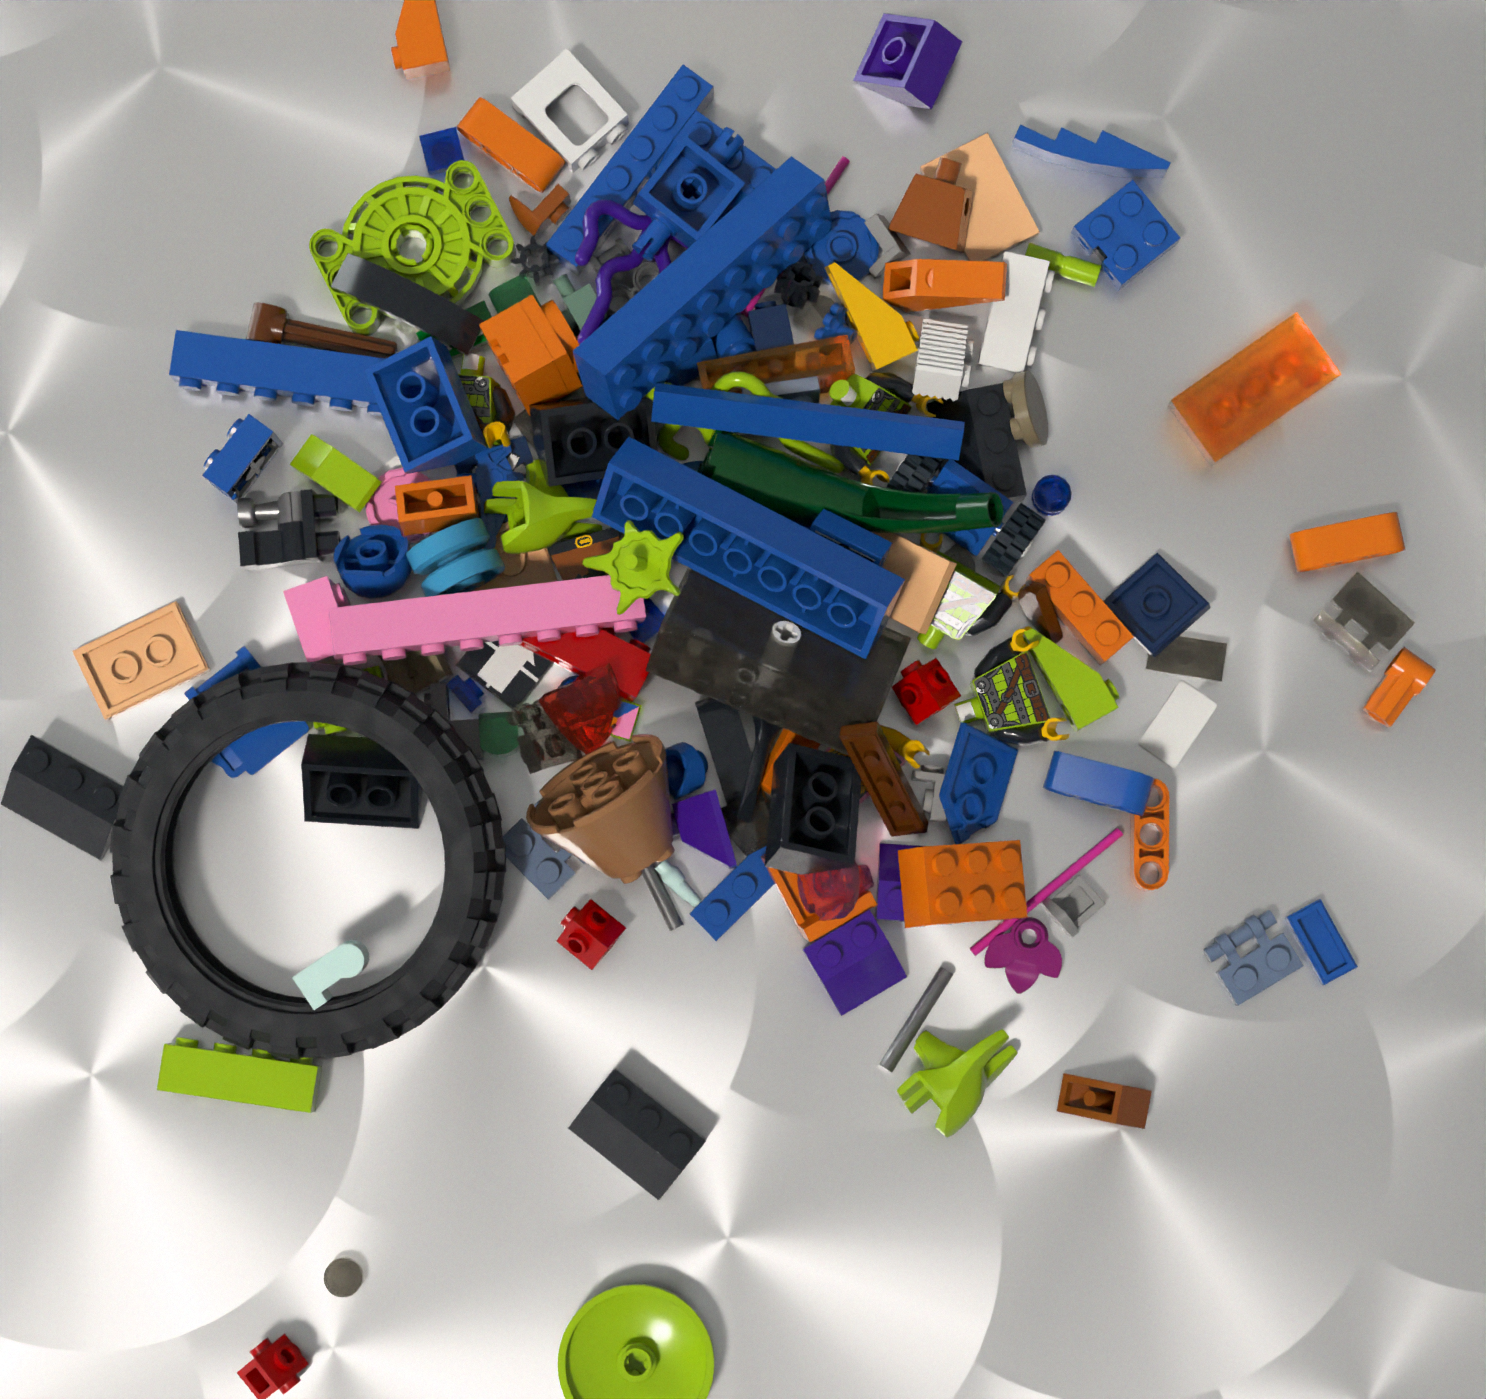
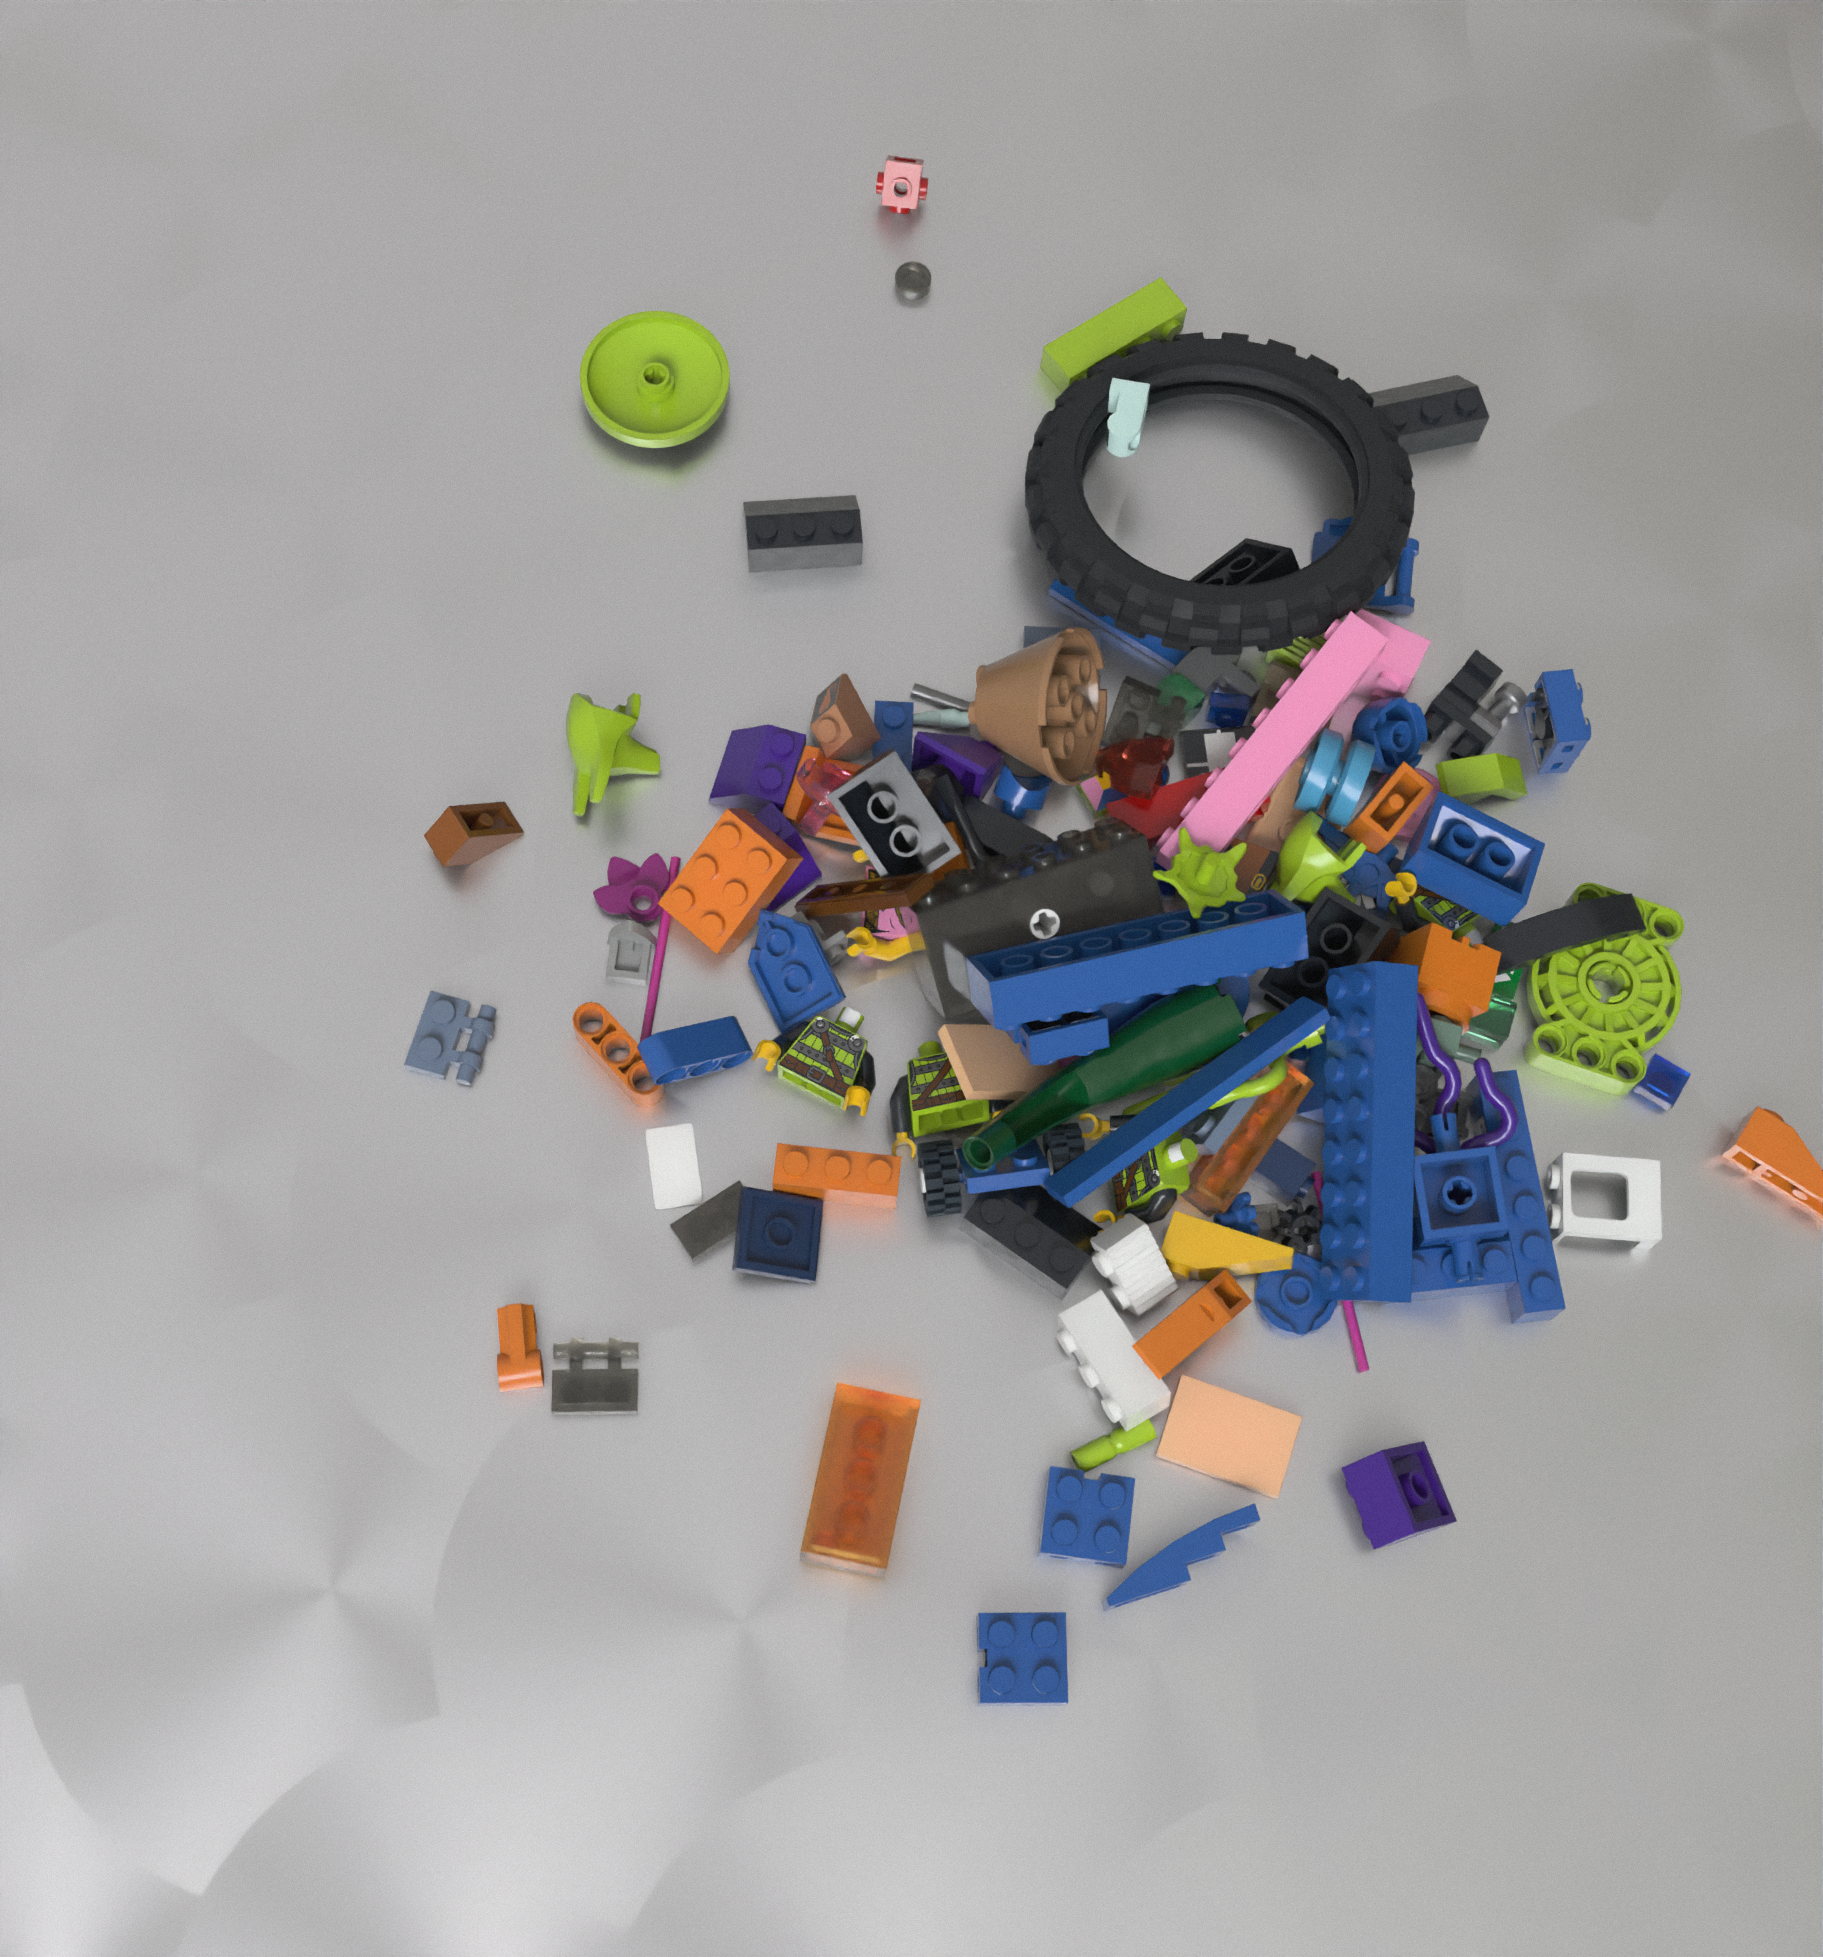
camera: 130 degrees right, 15 degrees down
light nougat tile [73,601,211,721] -> none
blue brick [169,330,385,416] -> none
reddish brown axle [246,302,397,359] -> none
orange beam [456,97,566,193] -> none
dark orange plate [509,184,571,237] -> none
black gear [511,236,559,286] -> none
red brick [556,899,626,970] -> none
blue plate [710,315,756,368] -> none
light grey tile [864,214,911,279] -> none
flat silver bar [879,966,953,1072] -> none
dark orange torso [888,157,972,253] -> none
red brick [891,658,961,725] -> none
dark tan tile [1003,370,1048,448] -> none
reddish brown tile [1018,582,1063,644] -> none
lime slope [1023,625,1120,732] -> none
clear blue wheel [1031,475,1072,517] -> none
blue tile [1285,899,1358,985] -> none
orange beam [1289,512,1405,572] -> none
none -> nougat slope [810,674,881,760]
none -> blue piece [976,1612,1068,1706]

